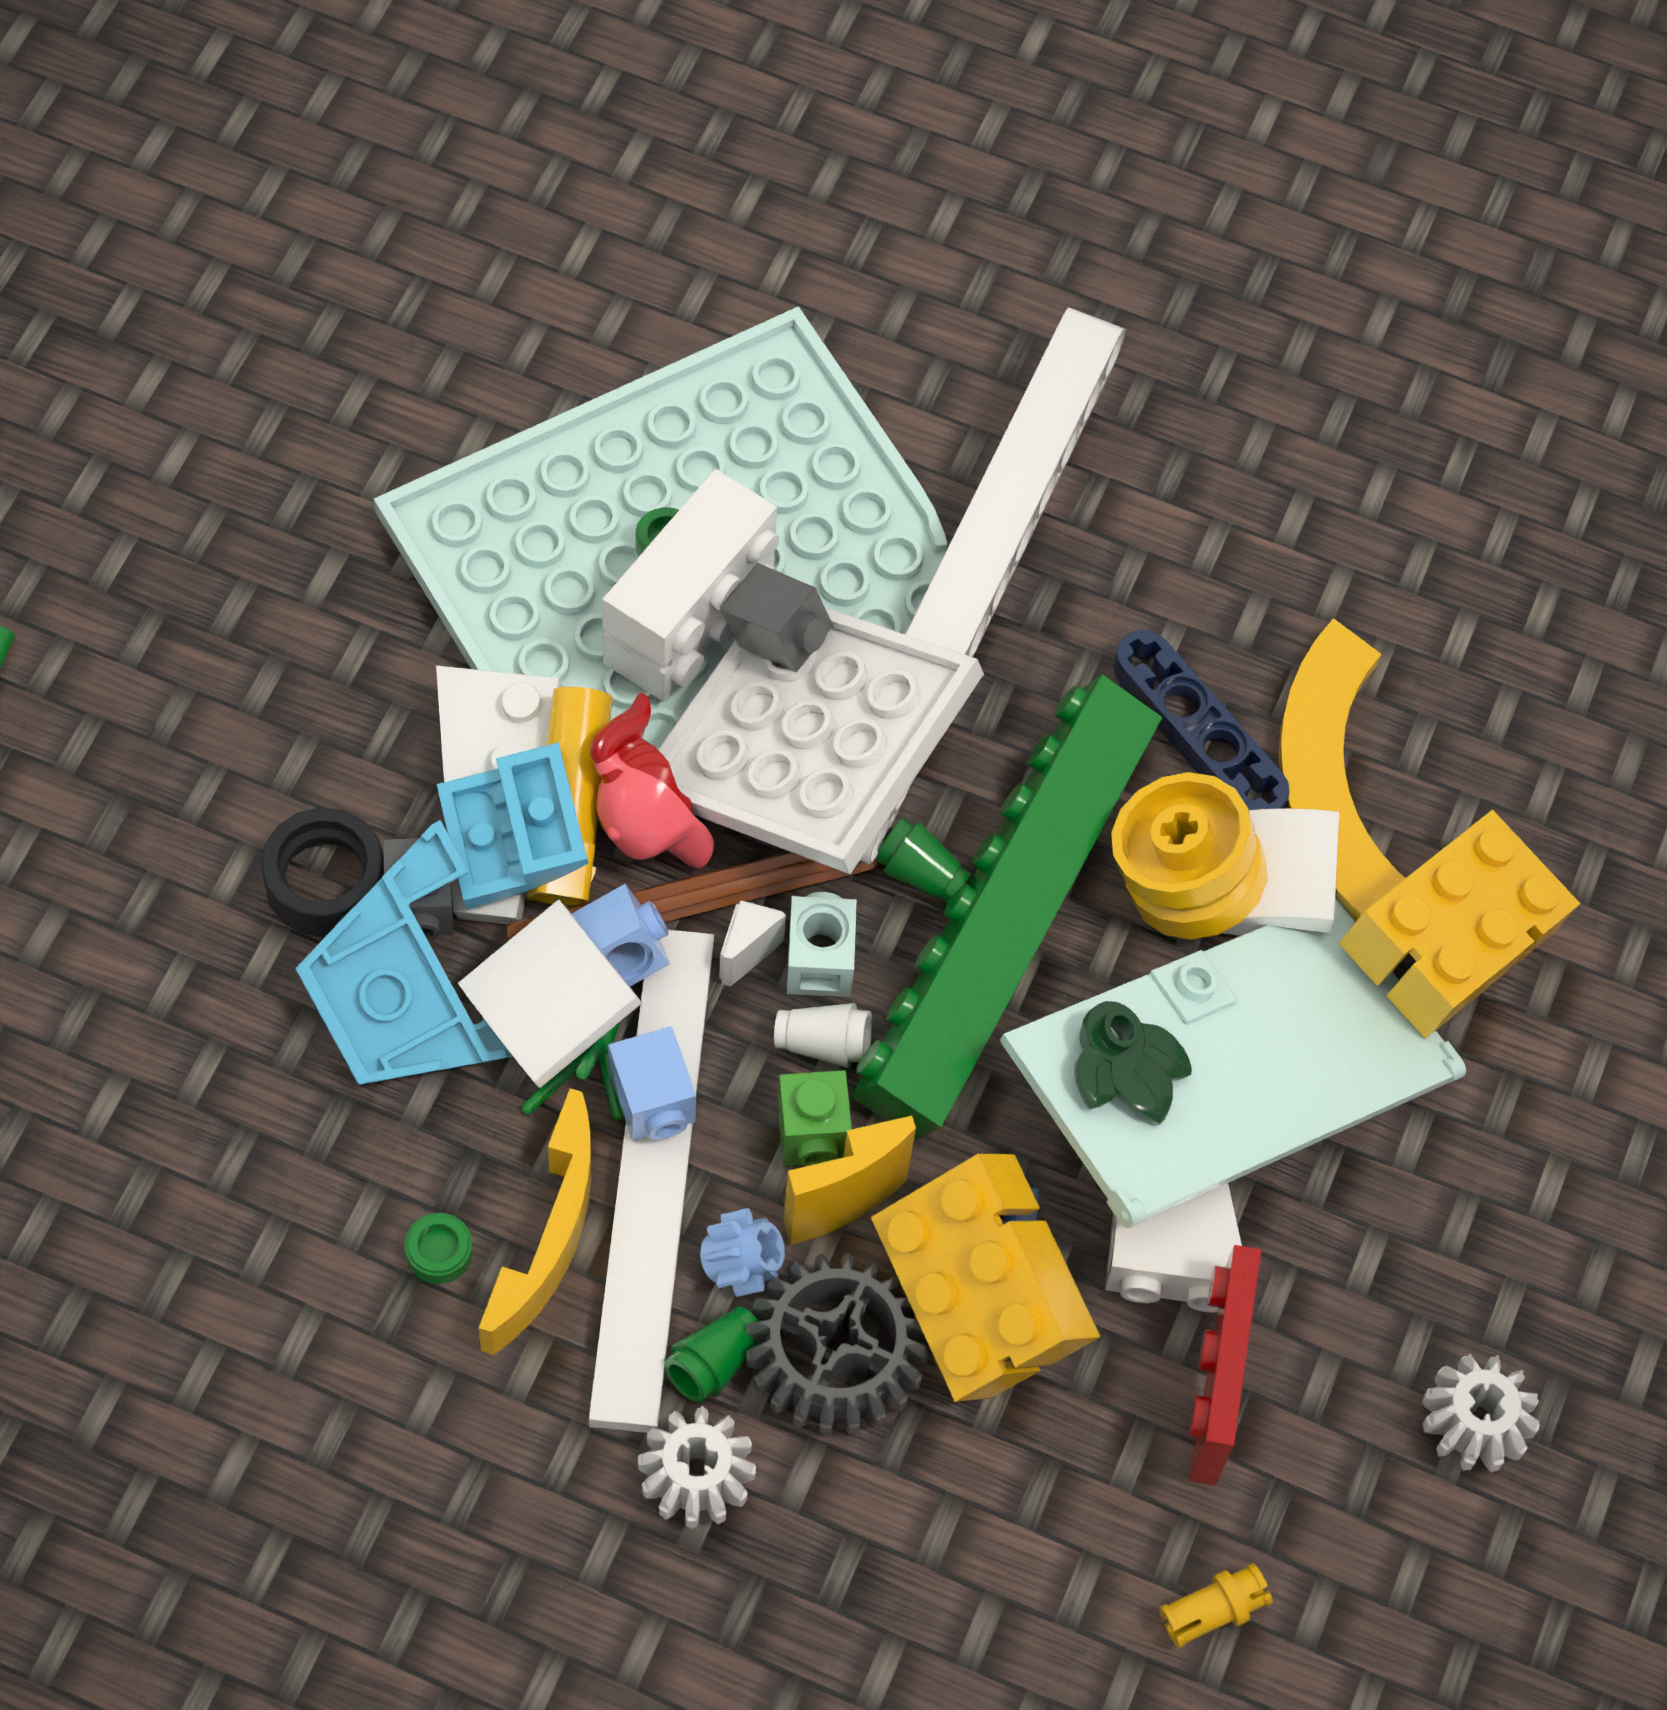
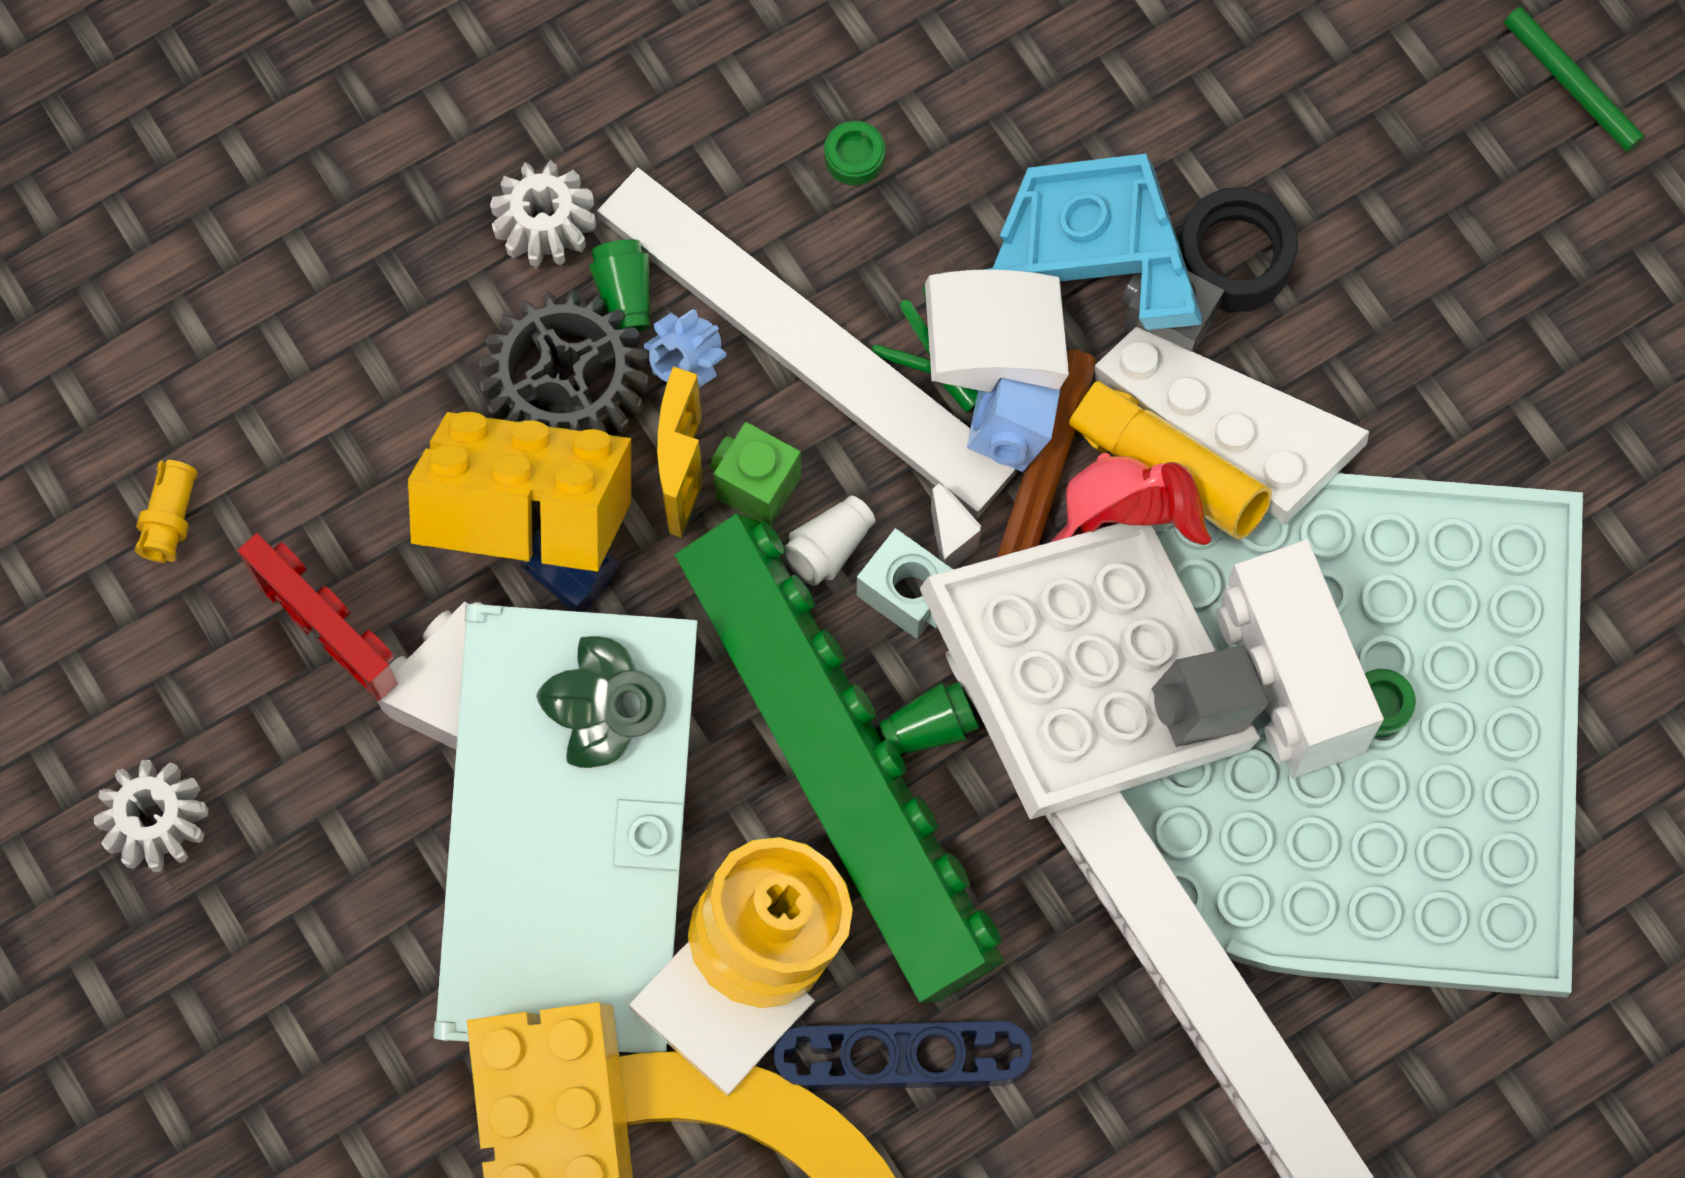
camera: 130 degrees right, 10 degrees up
medium azure slope [437,743,589,909] -> none
yellow slope [479,1088,591,1355] -> none
light blue brick [608,1026,696,1141] -> none

